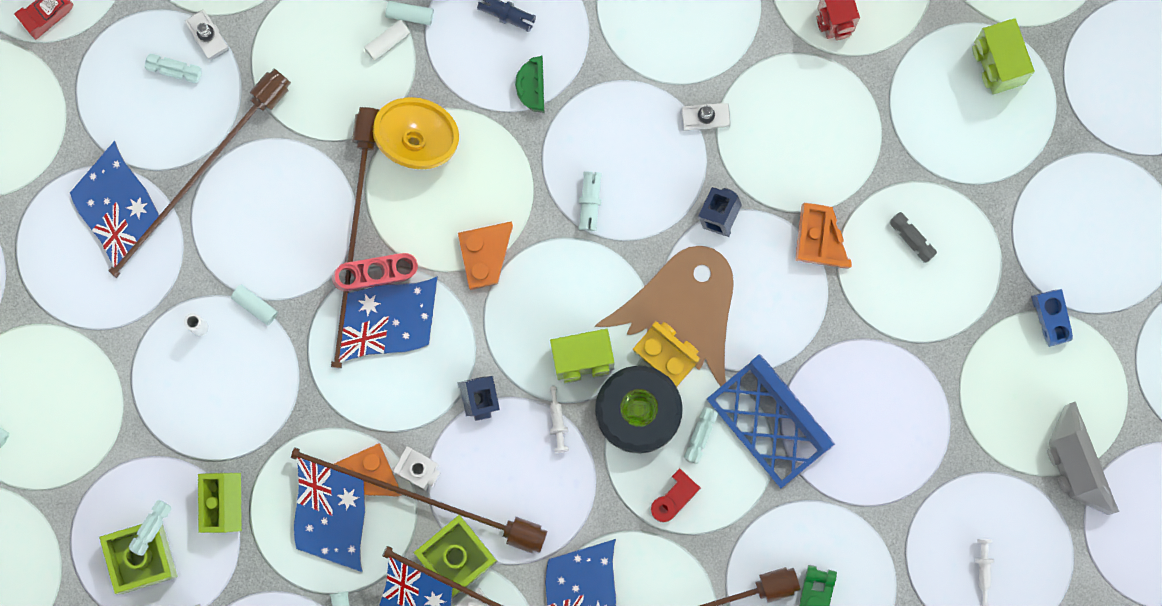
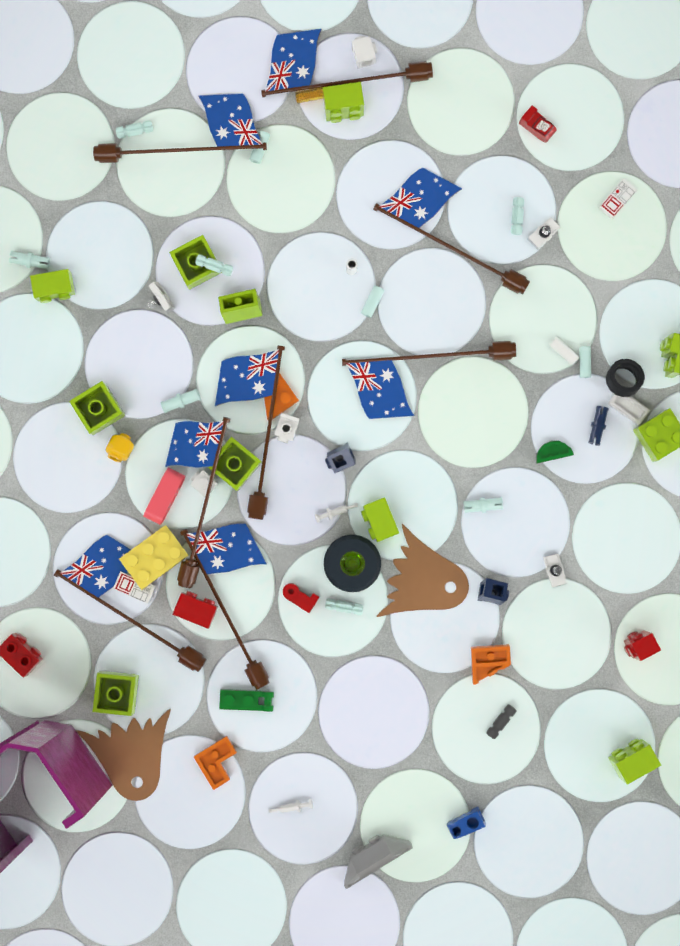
camera: 75 degrees right, 5 degrees up
coral beam [332,253,418,291] -> none
yellow dish [373,97,459,169] -> none
orange wing [458,221,513,290] -> none
yellow bracket [633,321,700,387] -> none
blue fence [707,354,836,488] -> none

